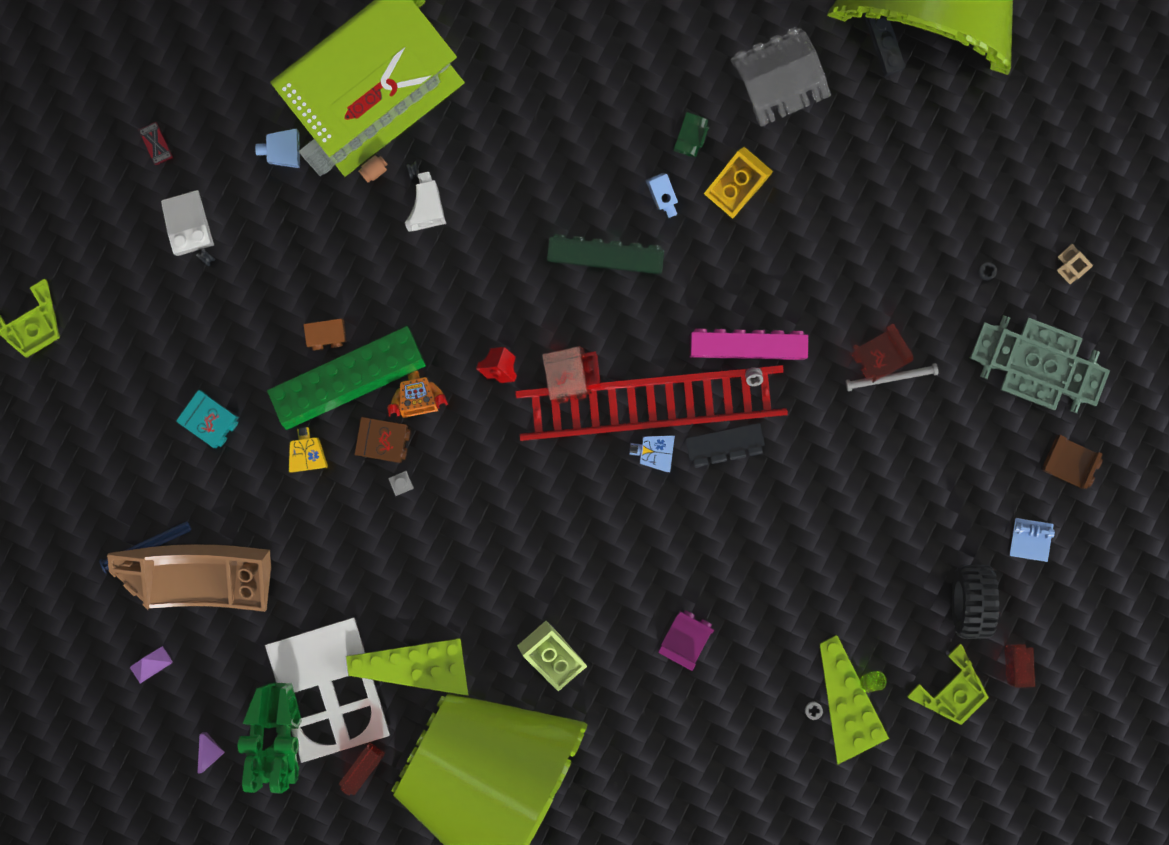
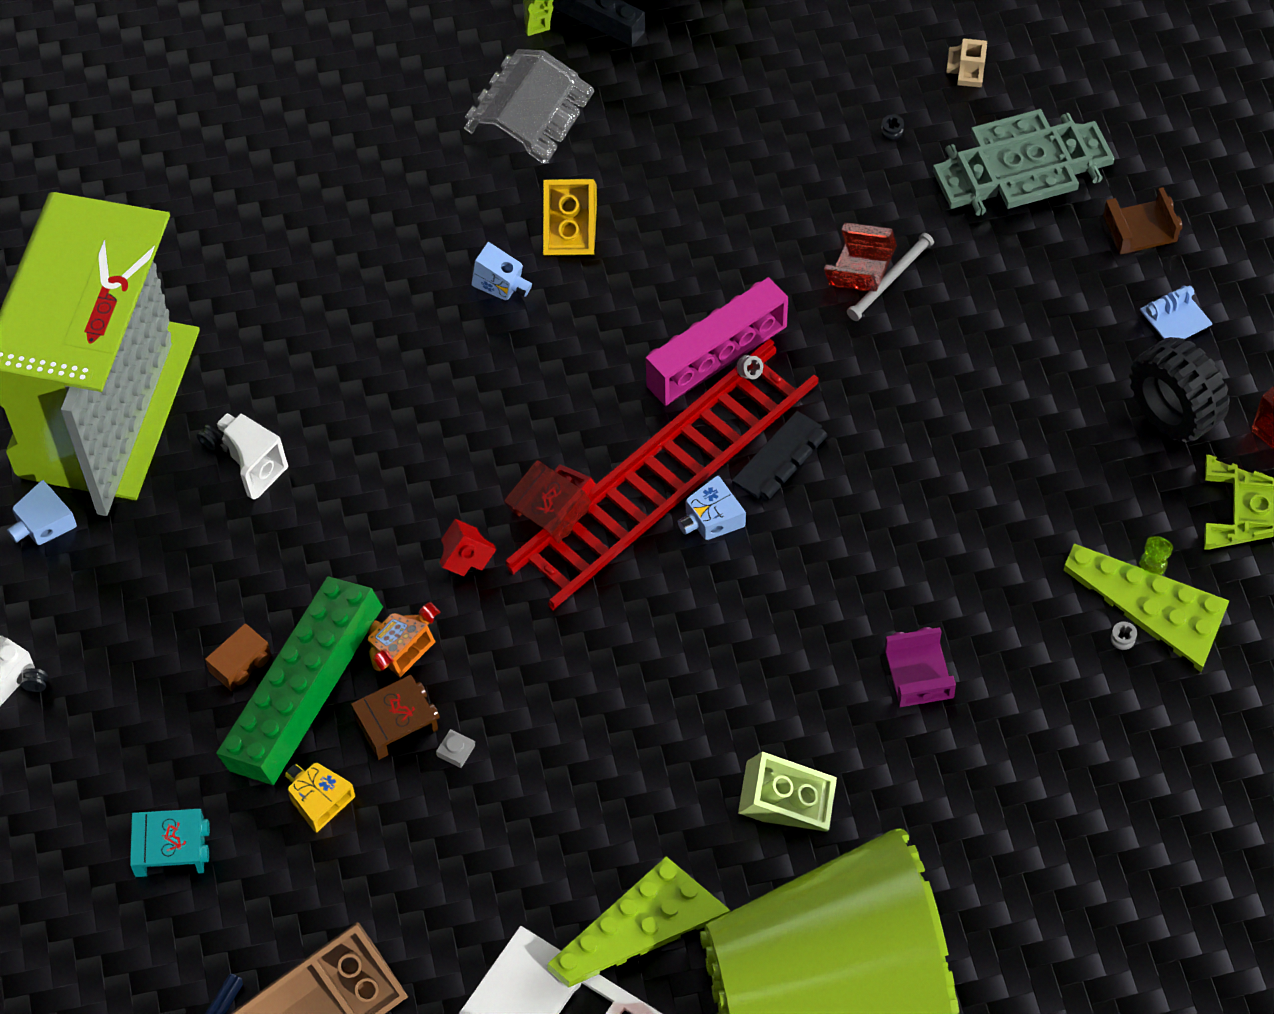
camera: 35 degrees left, 30 degrees down
nougat brick [359,155,388,182] -> none
clear green brick [547,234,664,274] -> none
dark green piece [674,112,709,157] -> none

